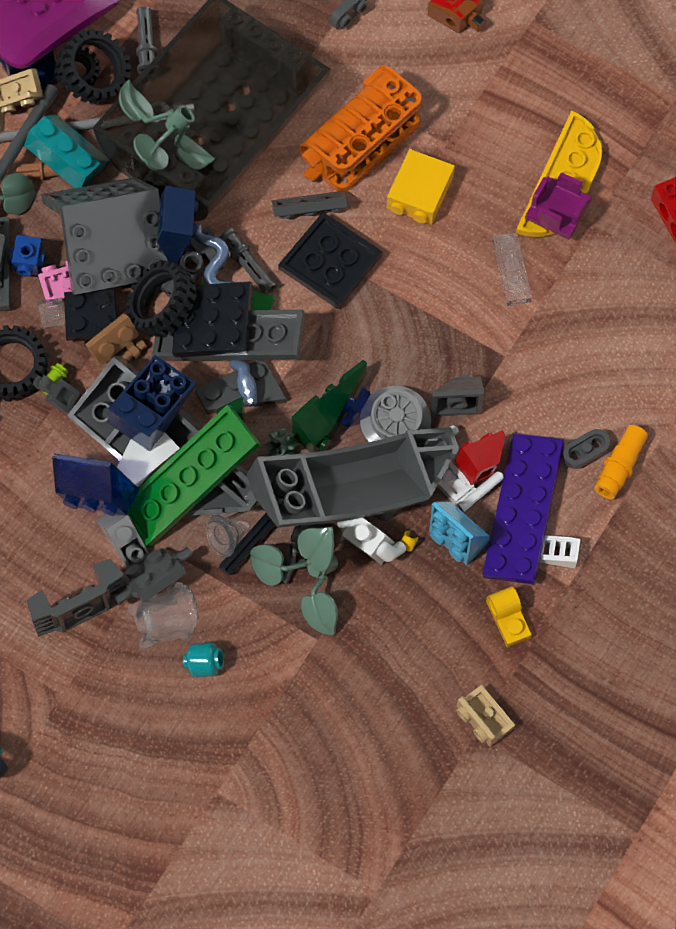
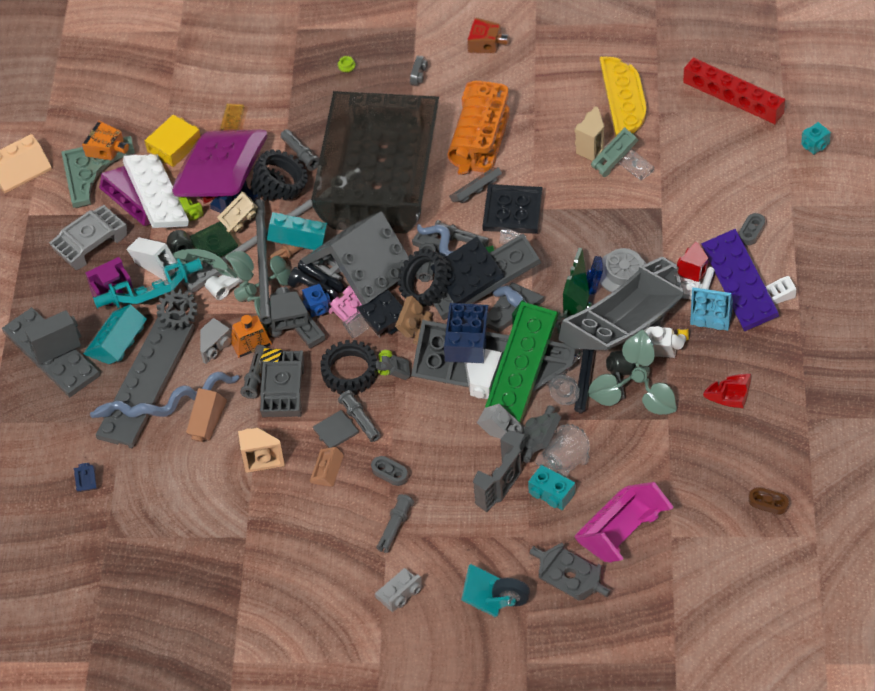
camera: 25 degrees left, 15 degrees down
clear blue slope [52,453,139,516] -> none
sand green plant [119,80,215,171] -> none
dark blue slope [157,186,198,265] -> none
teal head [183,642,224,678] -> none
yellow brick [387,149,455,225] -> none
dark grey slope [431,374,484,417] -> none
tan bracket [456,685,515,747] -> none
yellow plate [486,586,532,647] -> none
magenta panel [525,172,592,240] -> none
light orange piece [594,425,648,500] -> none
none -> black piece [287,260,345,300]
none -> clear cone [499,228,527,245]
none -> teal brick [528,465,576,511]
none -> dark grey plate [529,543,611,601]
none -> tan slope [575,106,604,161]
none -> dark pink windscreen [575,482,673,563]
none -> sand green plate [591,127,639,177]
none -> red brick [703,374,751,408]
none -> reddish brown plate [748,487,789,515]

